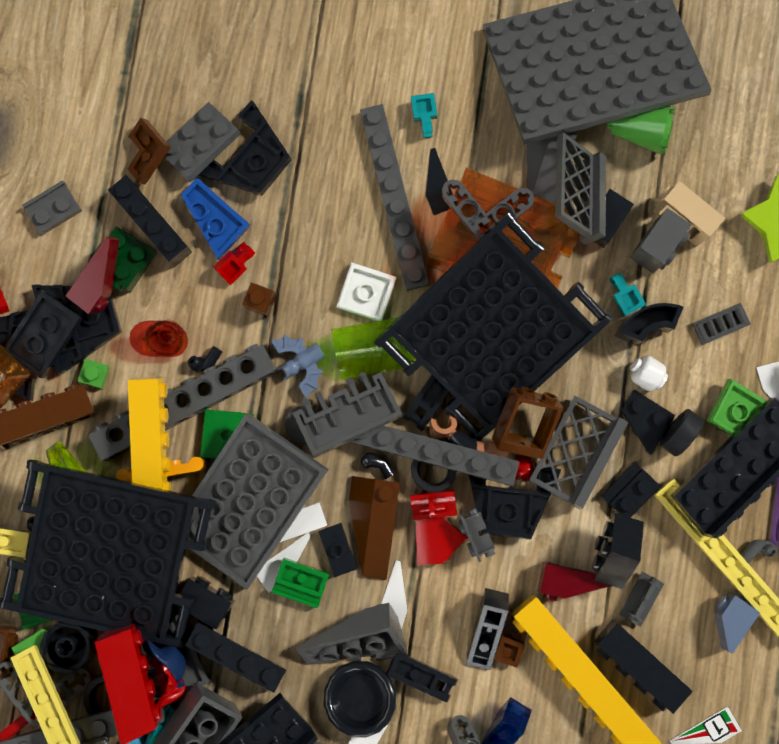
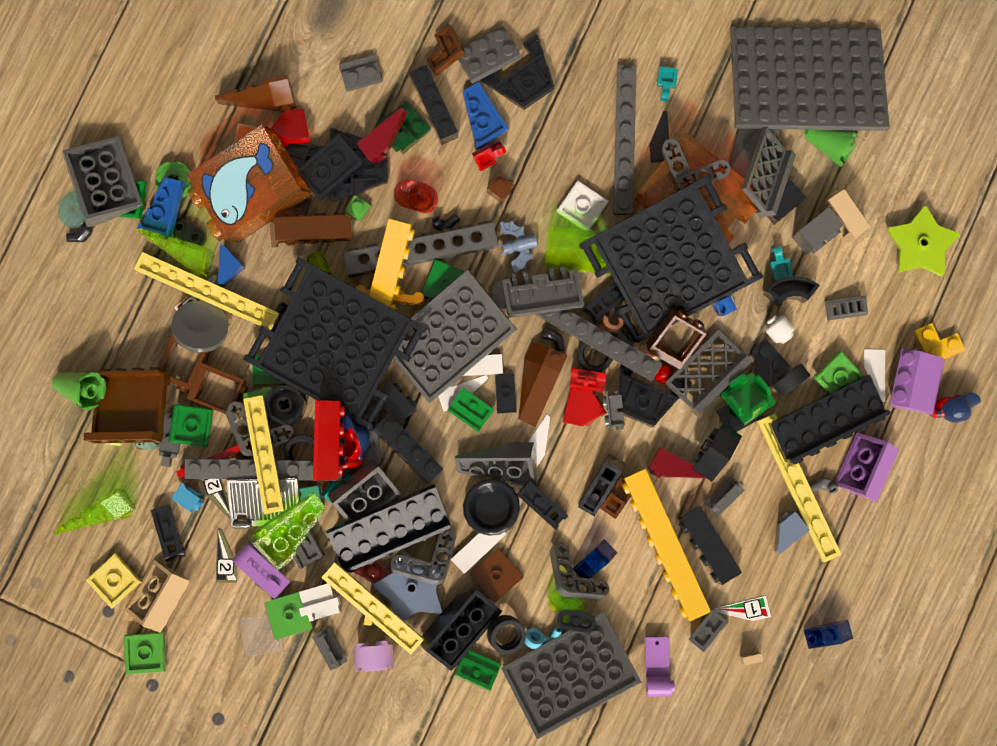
camera: 10 degrees right, 0 degrees up
none -> blue leg [712,295,738,316]
none -> green panel [721,372,776,425]

